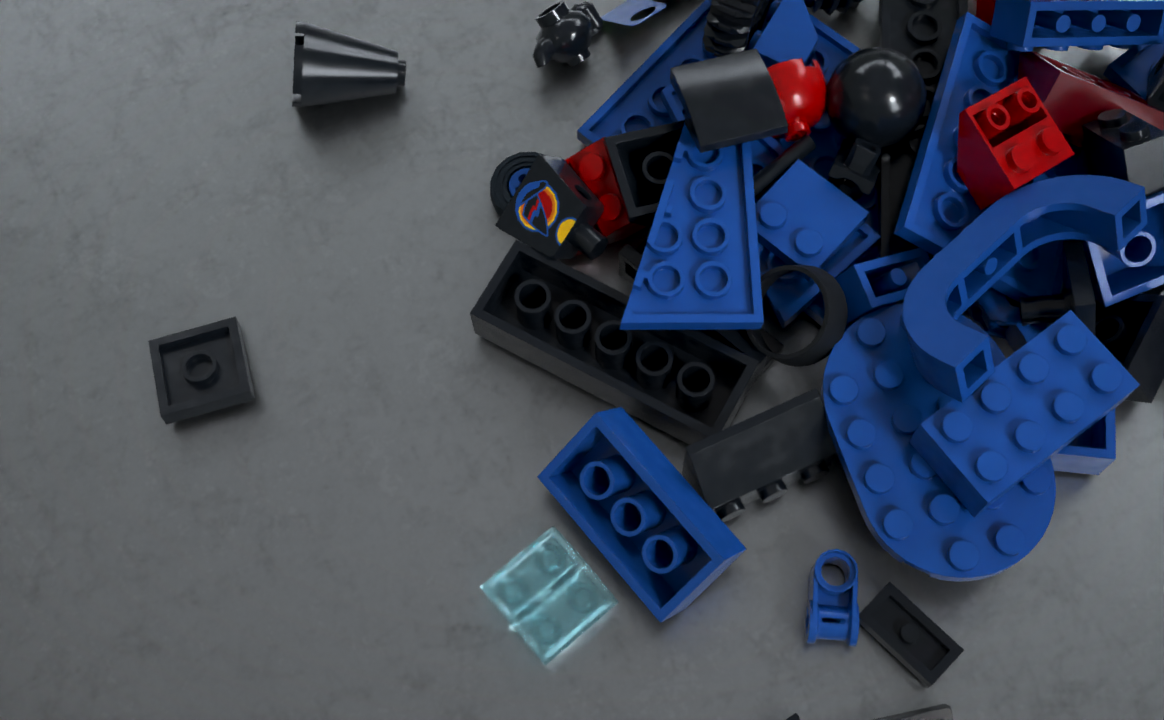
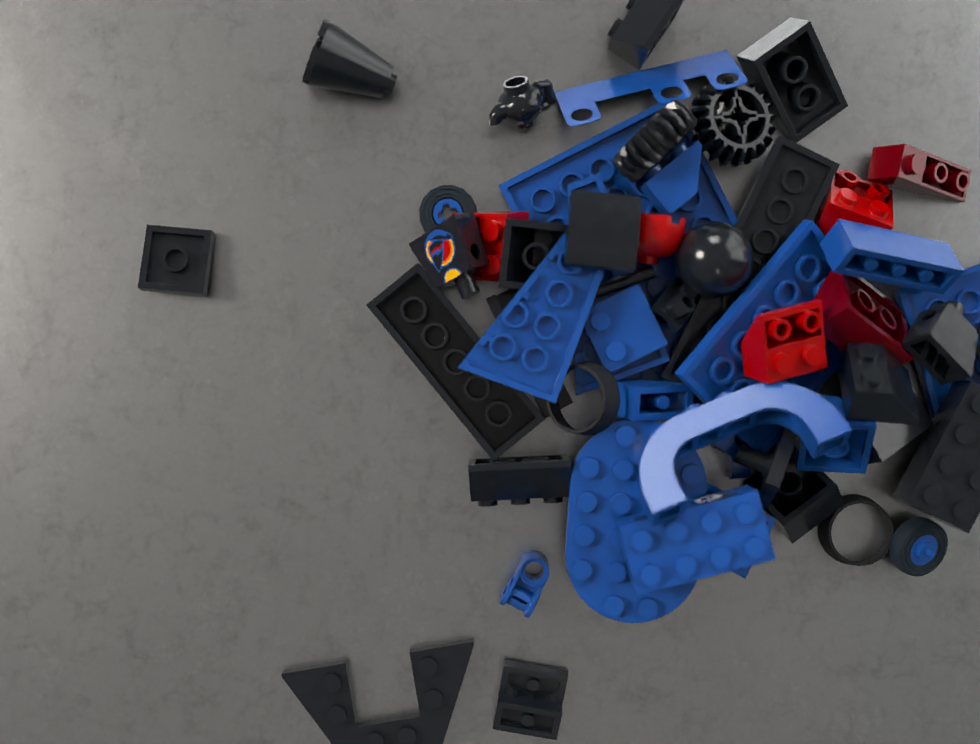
camera: 15 degrees right, 20 degrees up
clear light blue slope [480,526,619,666] -> none
blue brick [537,407,747,623] -> none
black plate [859,582,964,688] -> none

